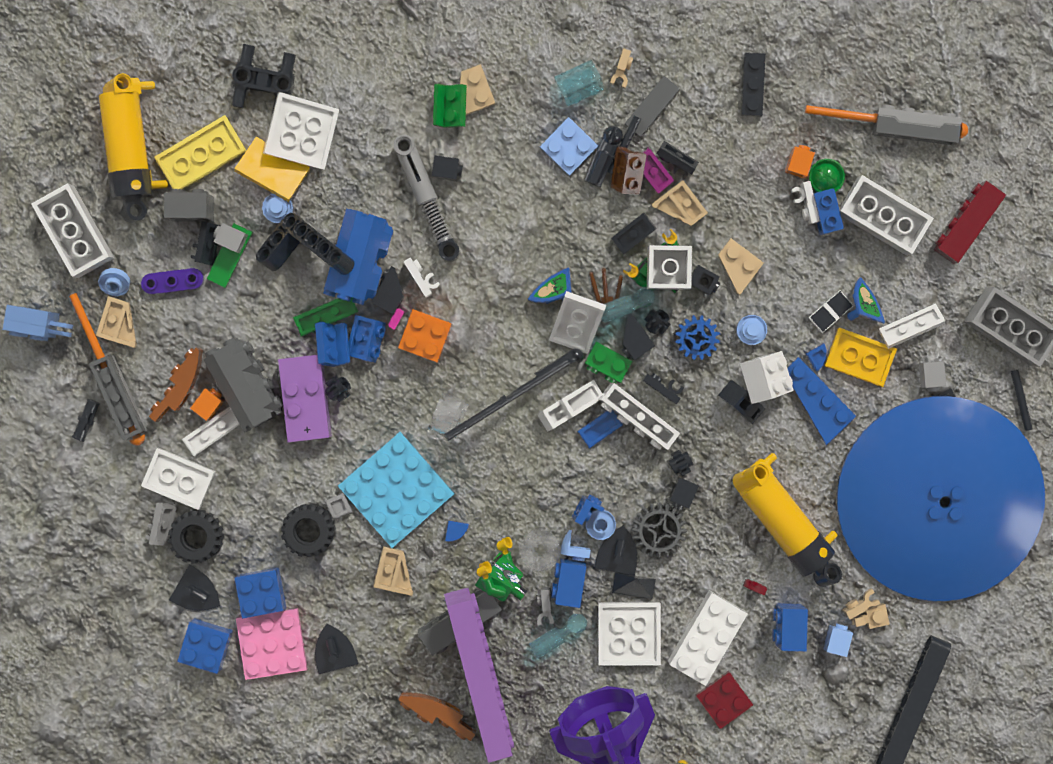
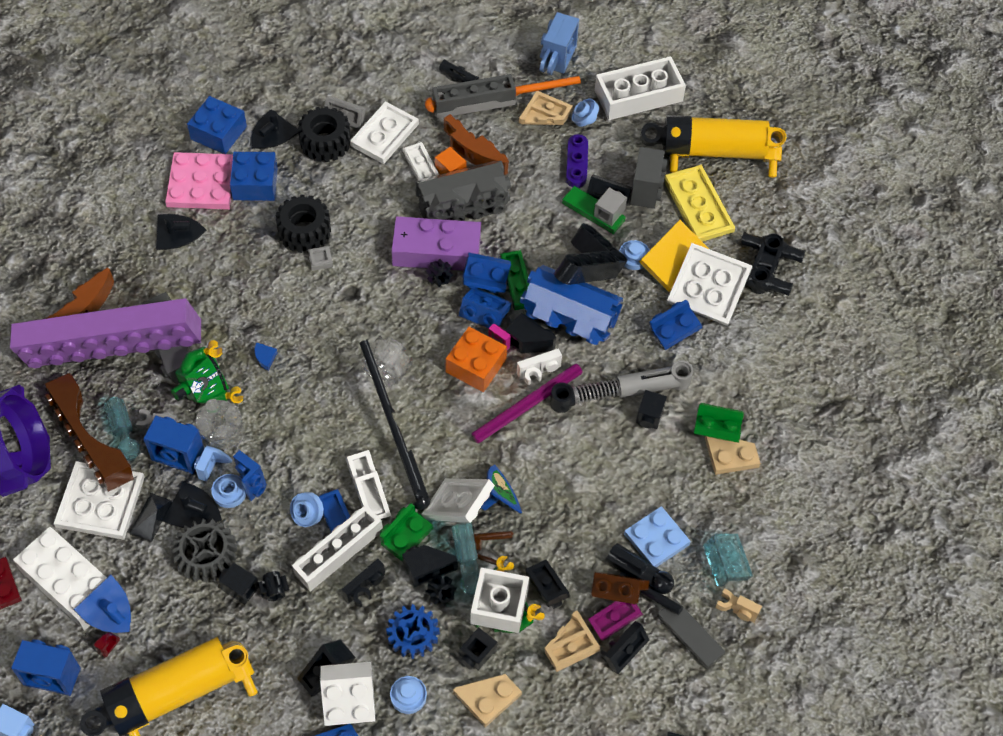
camera: 100 degrees right, 30 degrees down
medium azure plate [338,431,455,548] -> none
tan wing [373,546,413,596] -> none
none -> reddish brown arch [44,373,134,492]
none -> blue shield [73,574,131,633]
none -> light blue plate [290,492,324,527]
none -> magenta axle [471,364,583,443]
none -> blue bracket [649,300,703,350]

